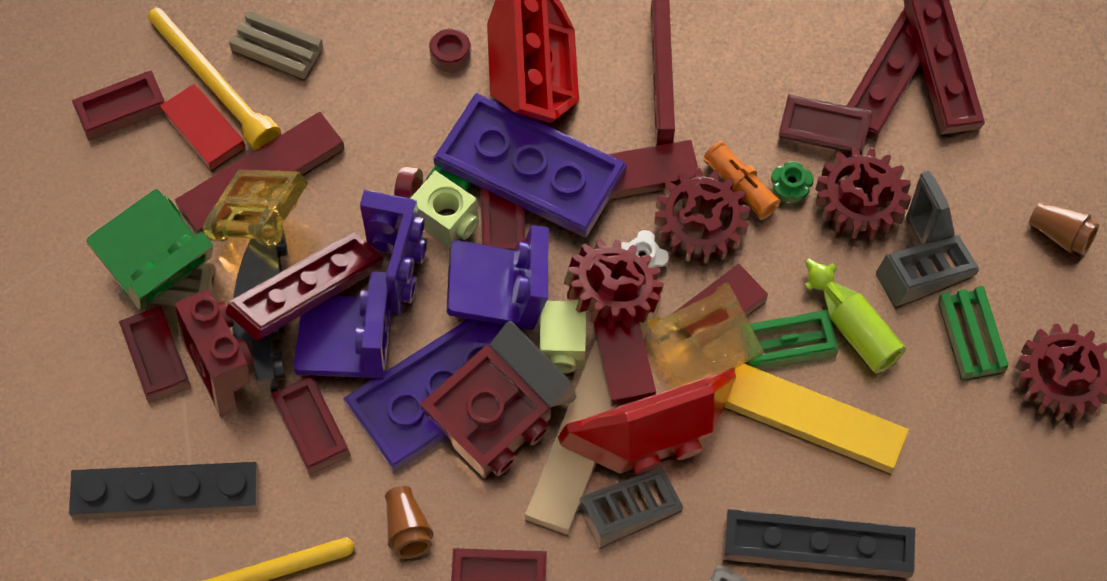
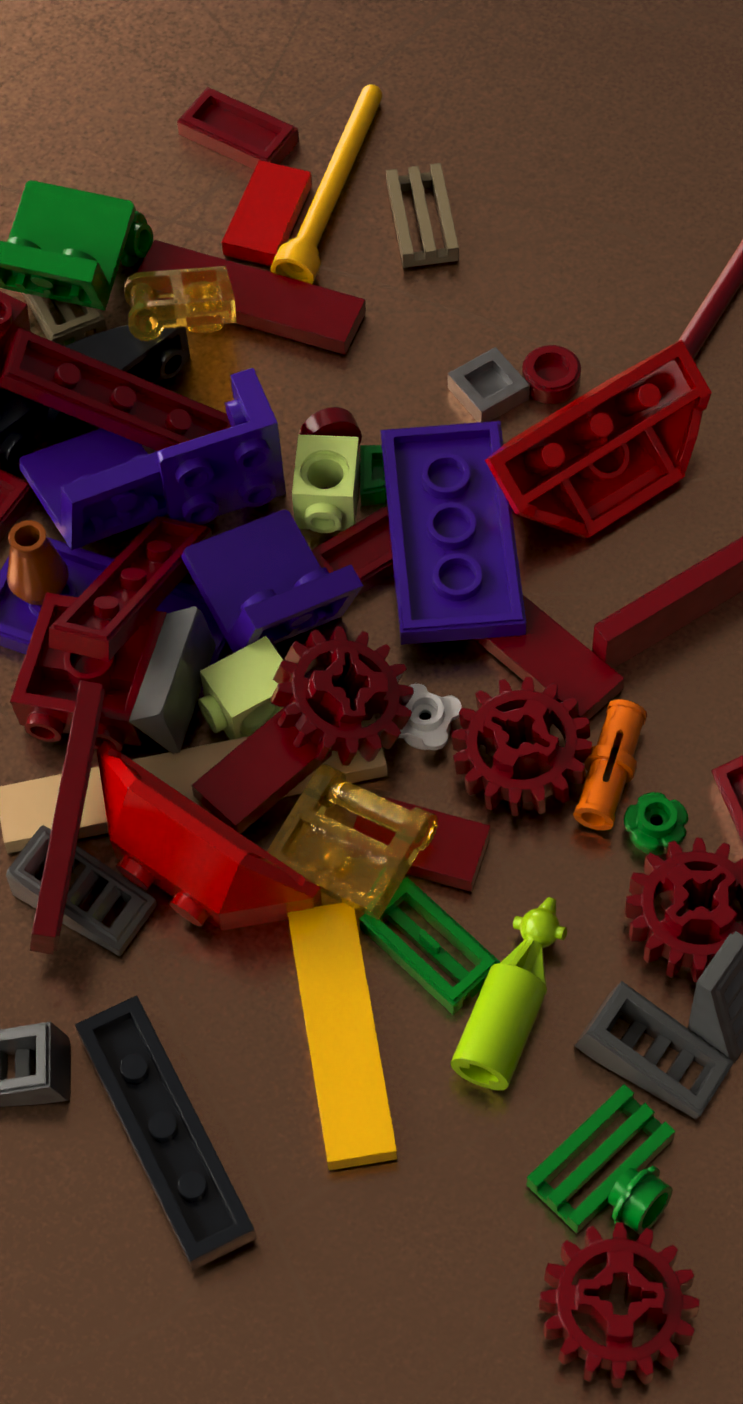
camera: 60 degrees right, 5 degrees down
none -> dark orange cone [7,520,69,605]
none -> dark red tile [30,680,105,955]
none -> dark red tile [49,516,212,662]
none -> flat silver tile [448,347,530,422]
none -> green plate [608,1166,673,1234]

